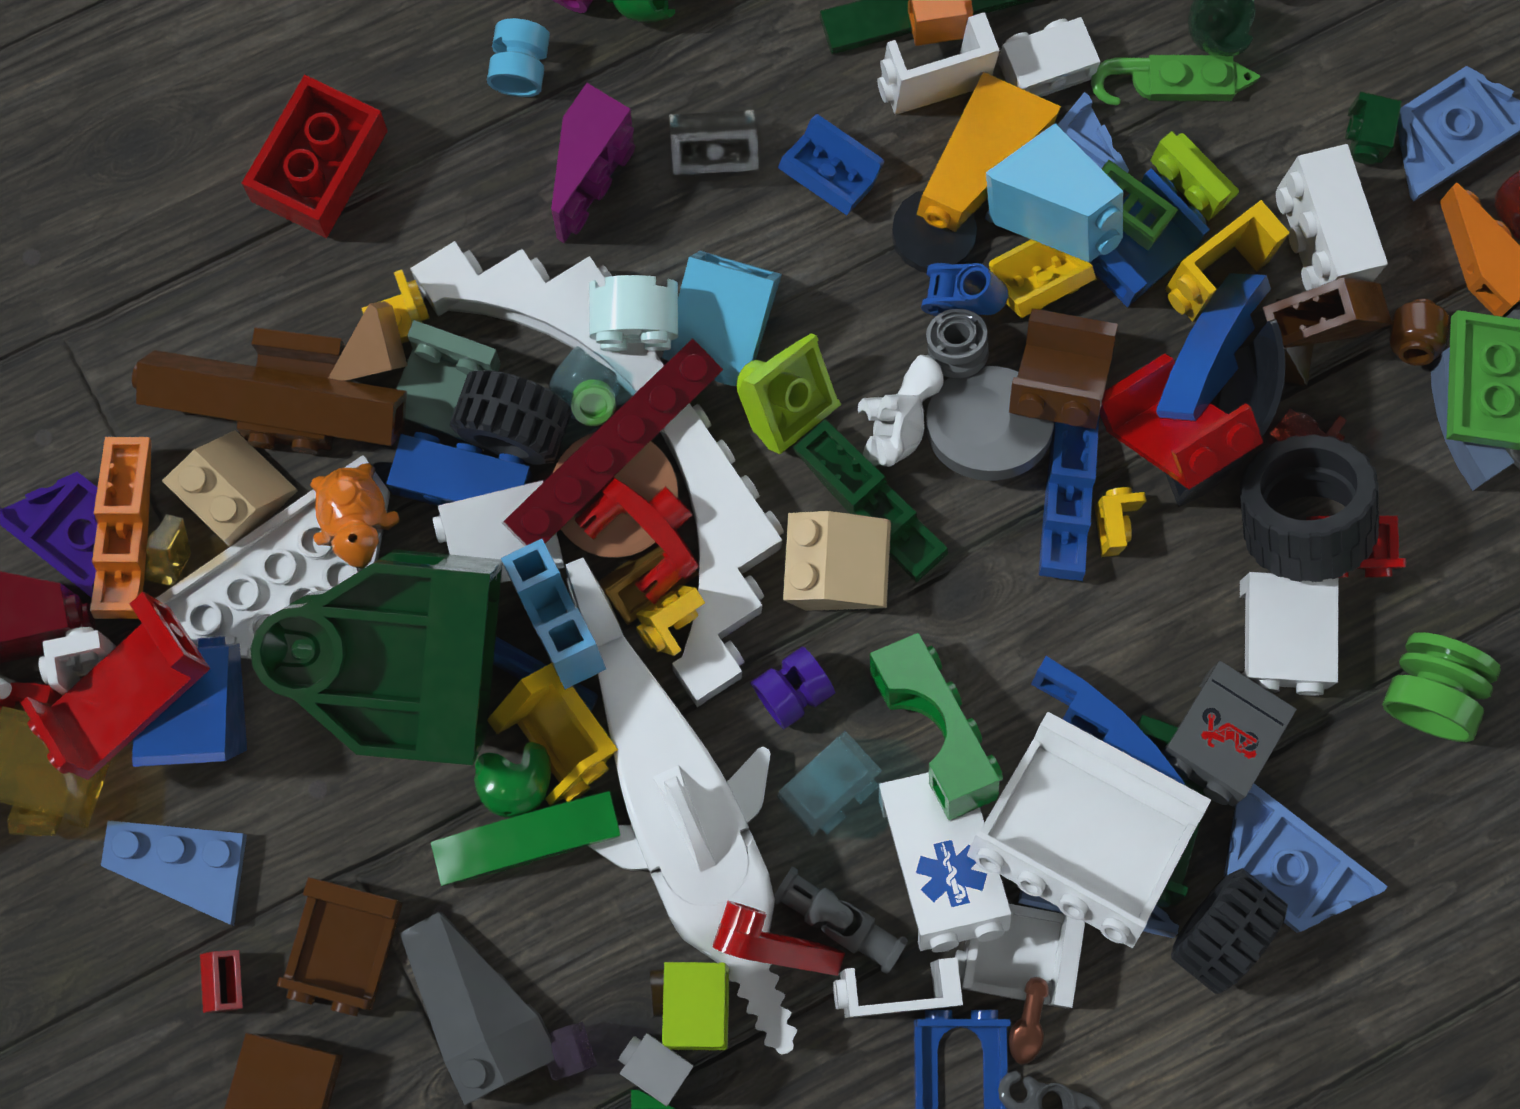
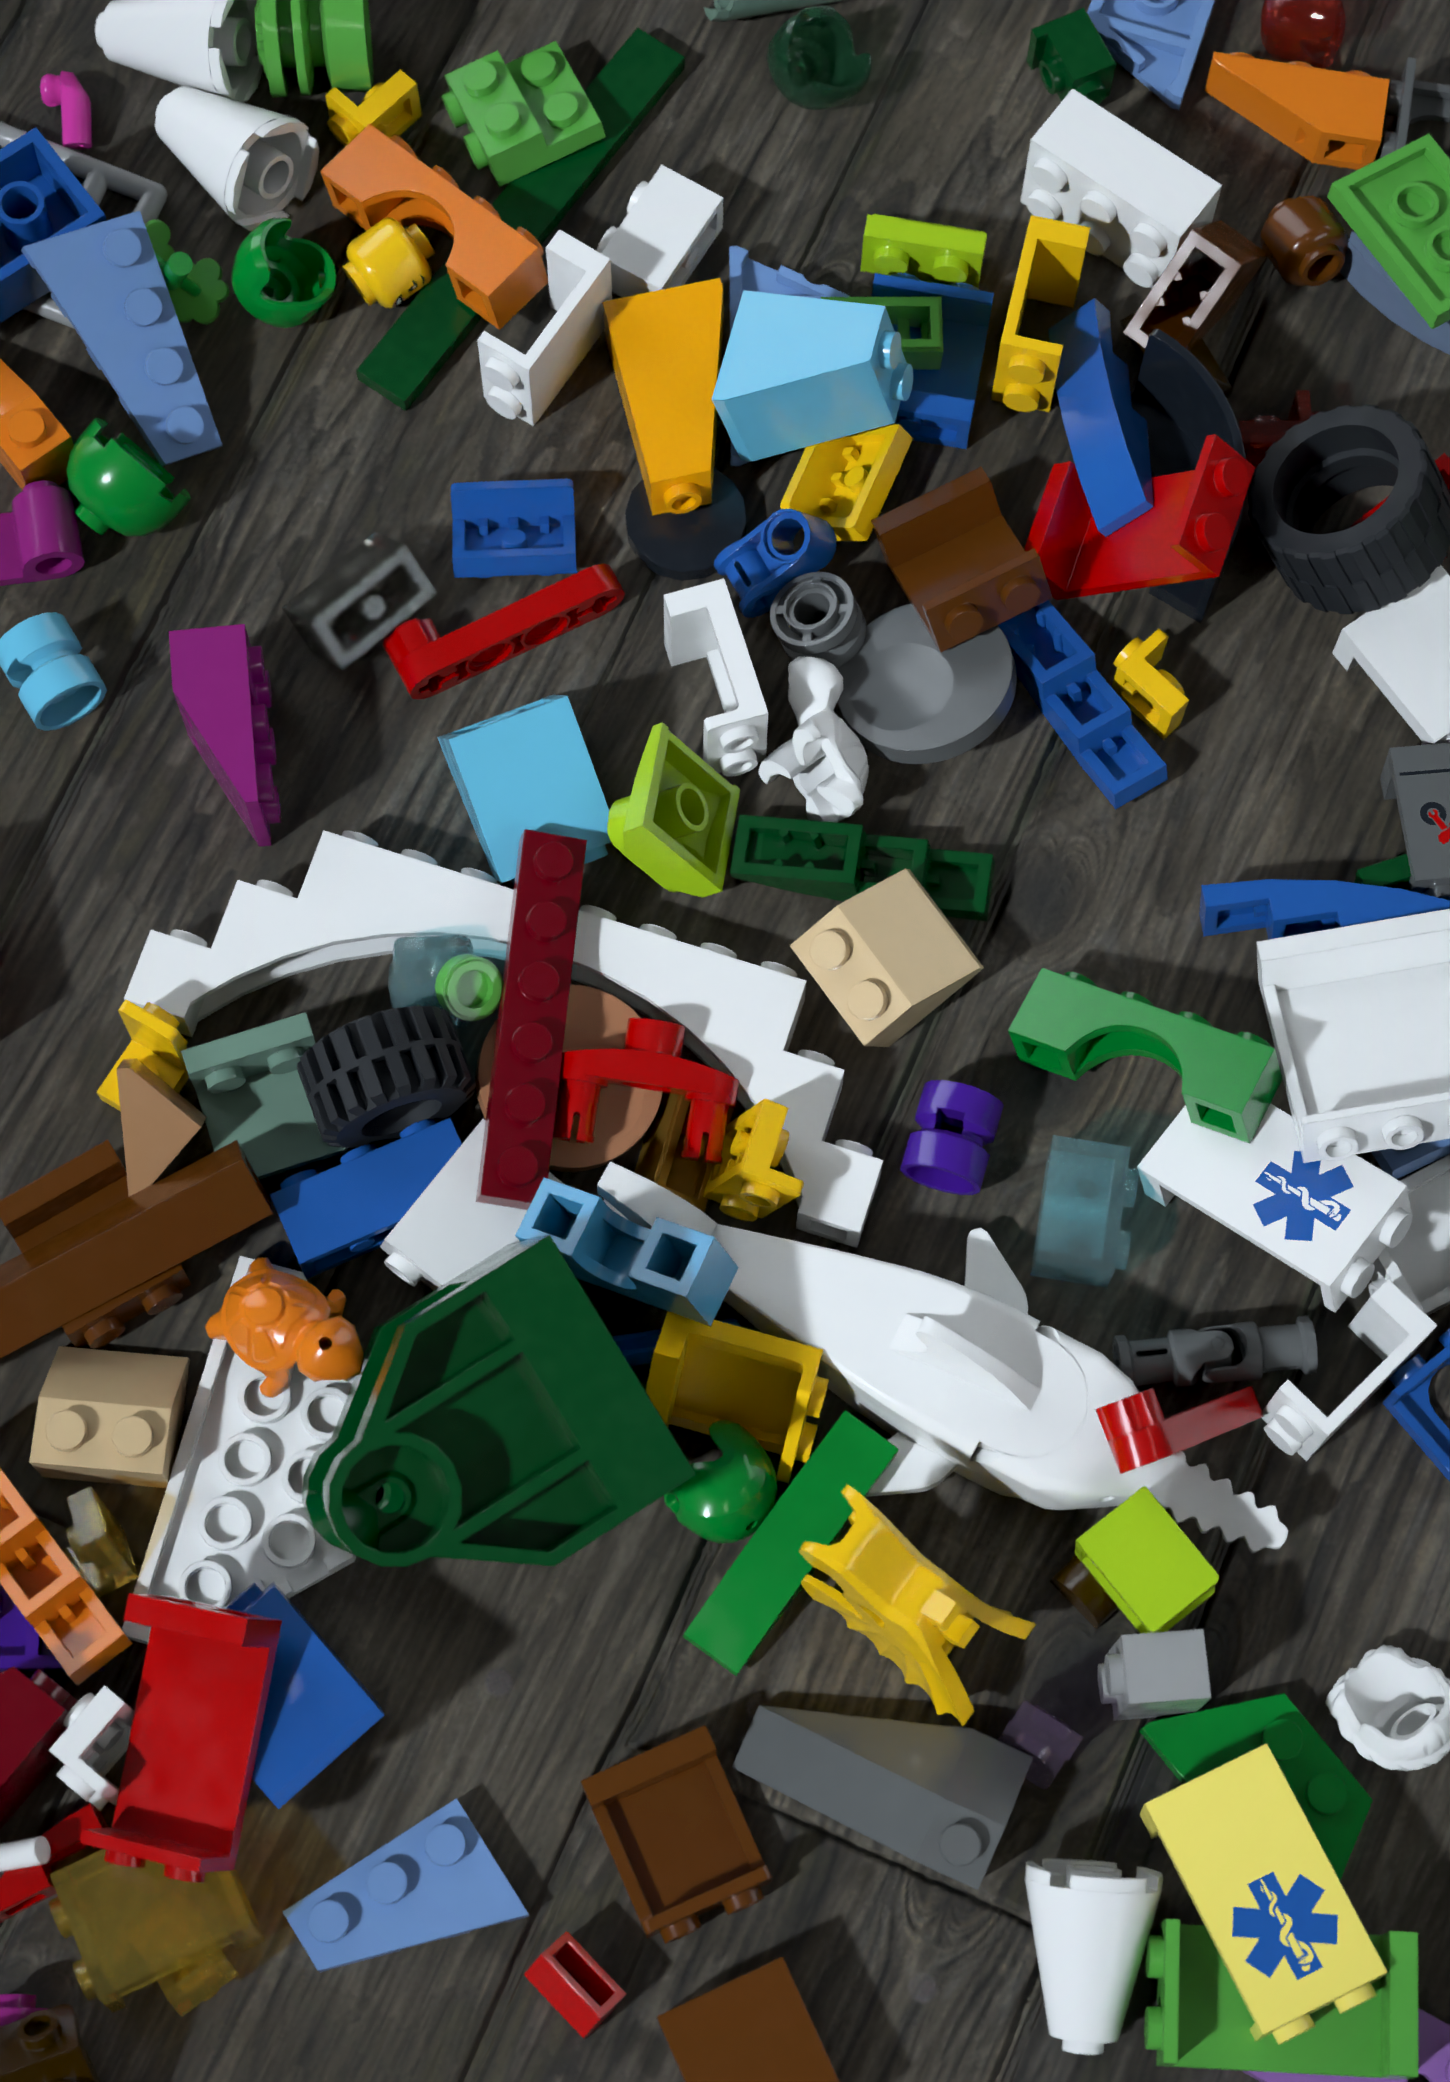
camera: 35 degrees left, 5 degrees down
light aqua brick [589,275,678,352] -> none
bright green plate [1091,55,1260,105] -> none
none -> red beam [383,564,625,700]
none -> white panel [664,578,768,776]
none -> yellow animal [798,1484,1036,1727]

